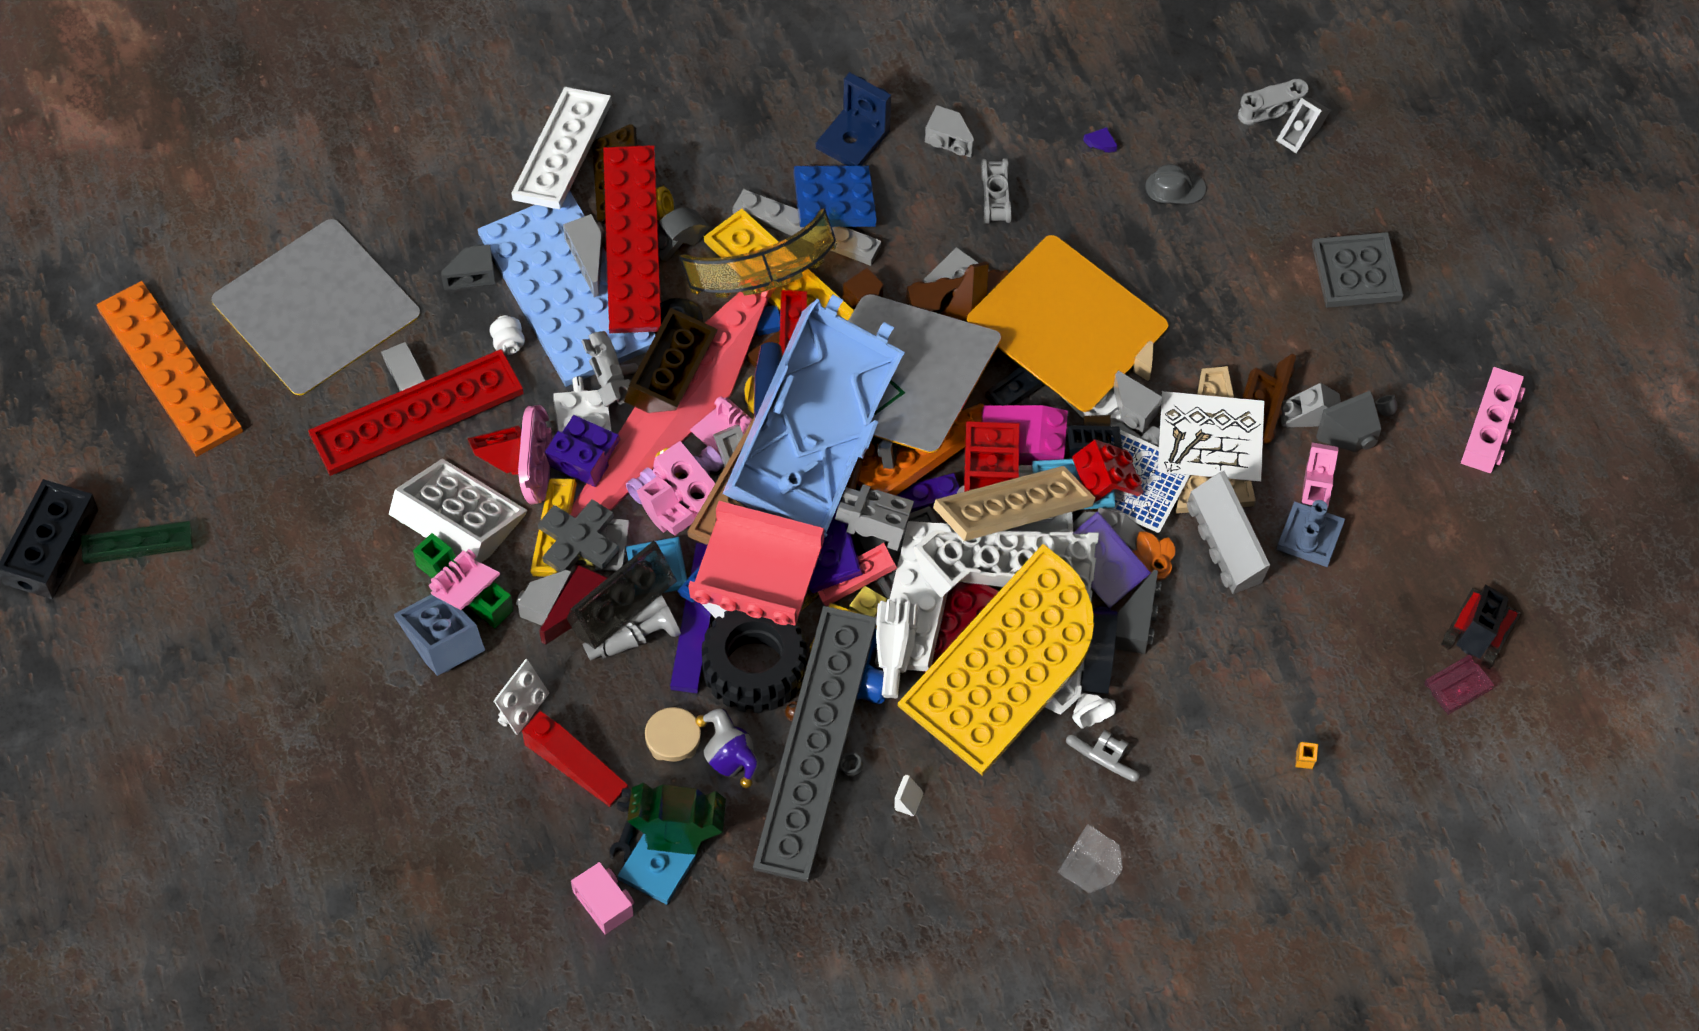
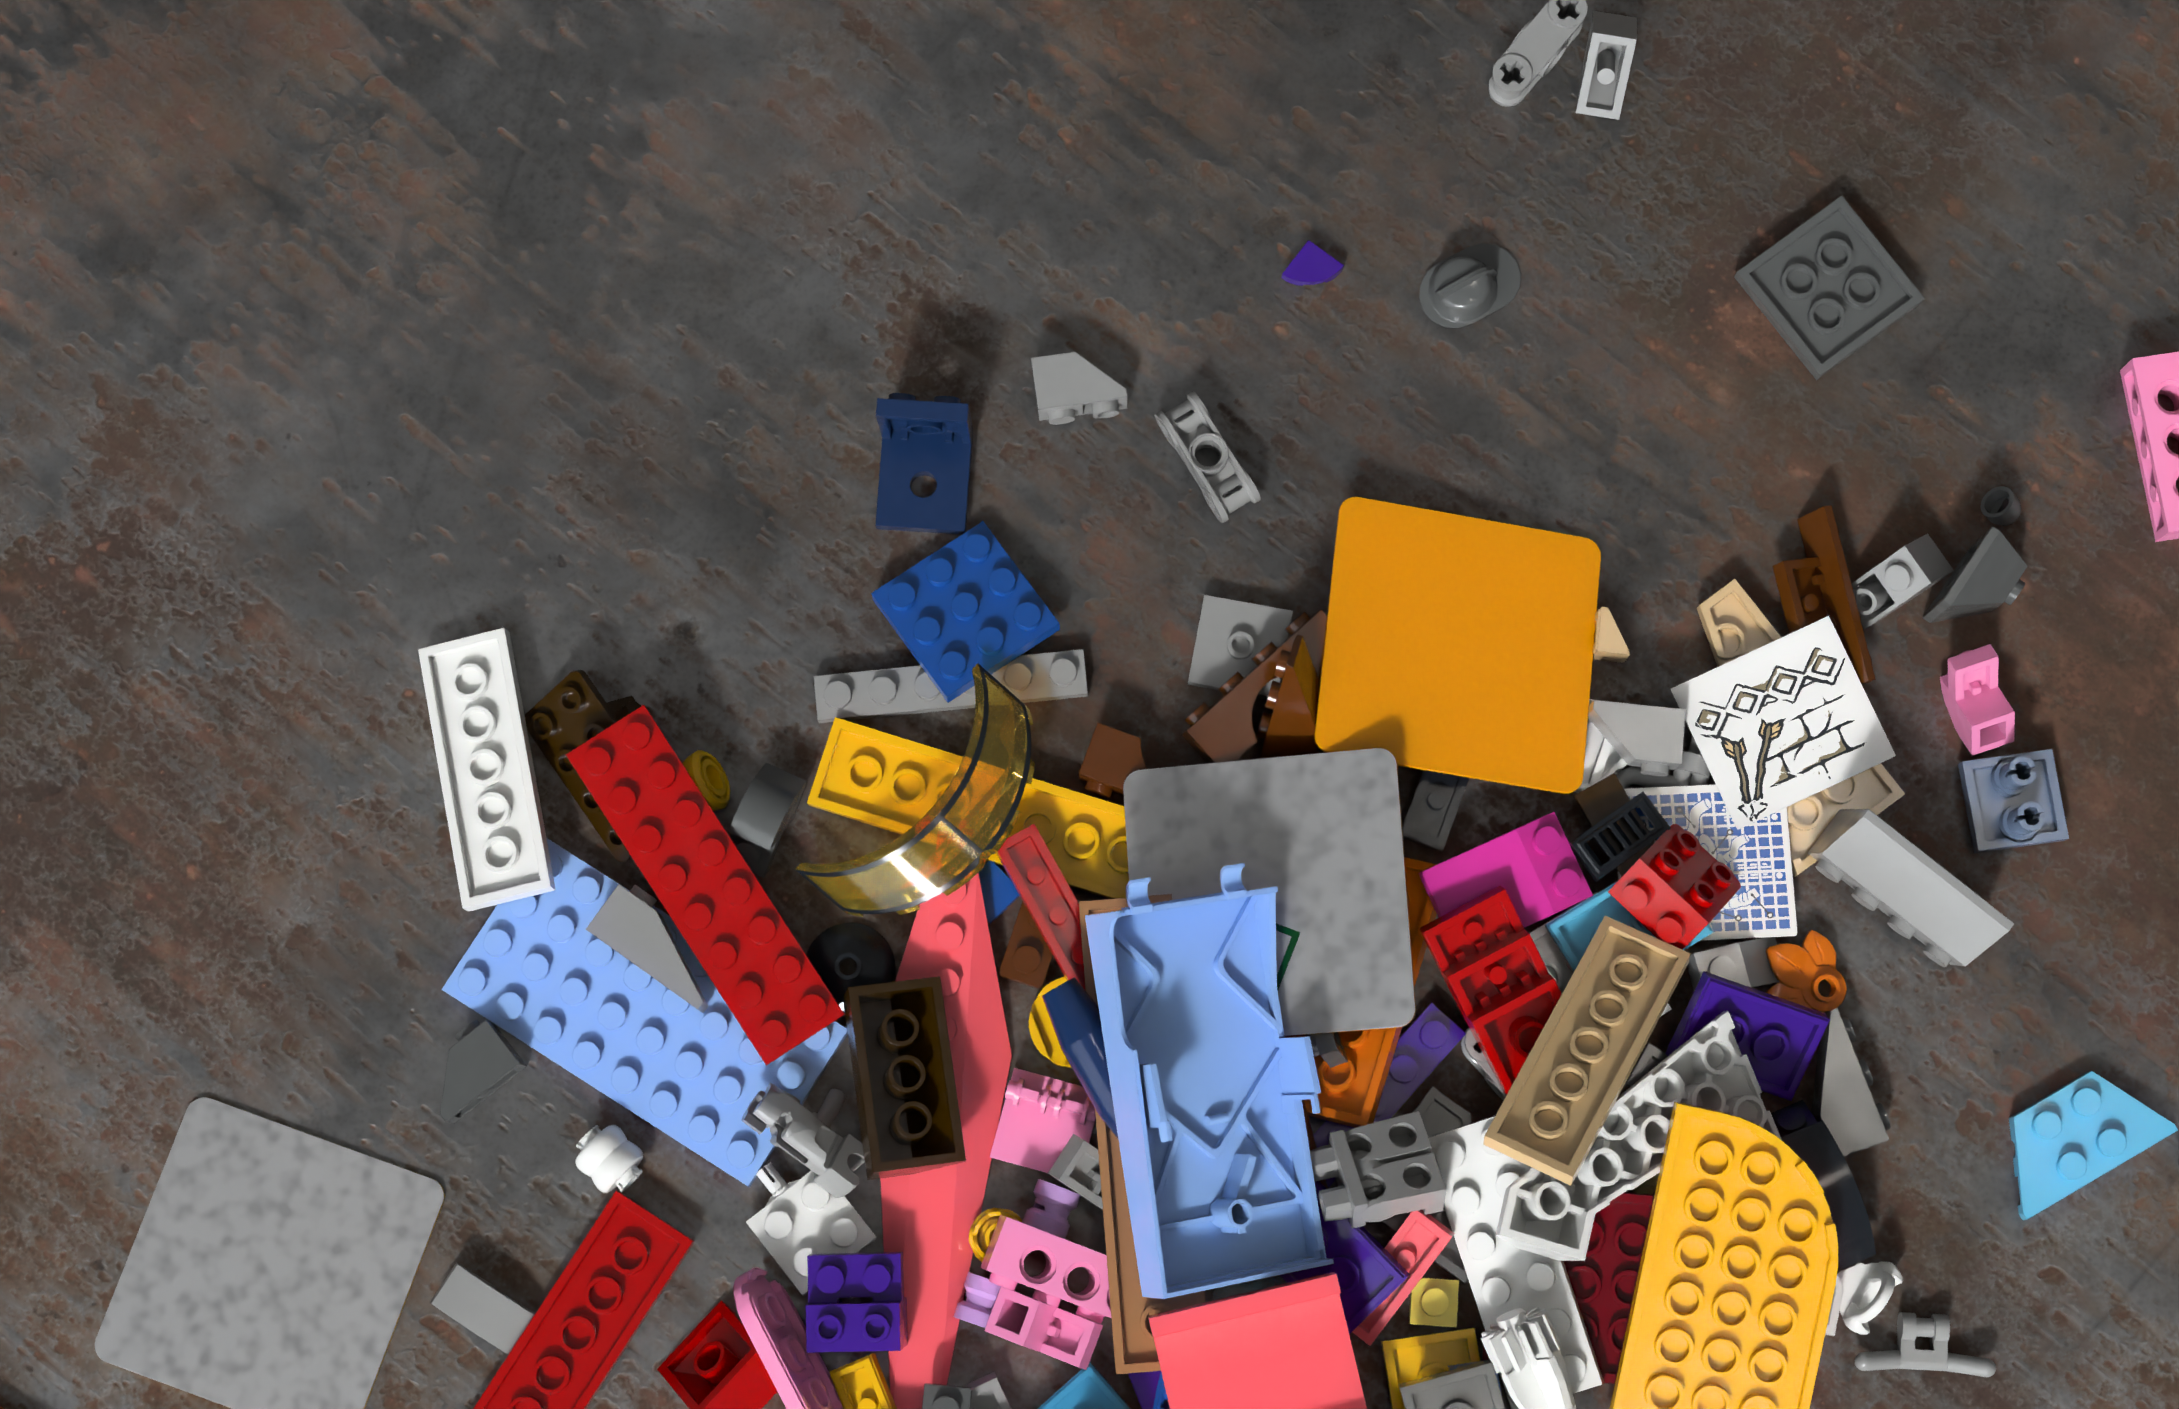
camera: 25 degrees left, 20 degrees up
none -> medium azure wing [2009,1071,2178,1220]

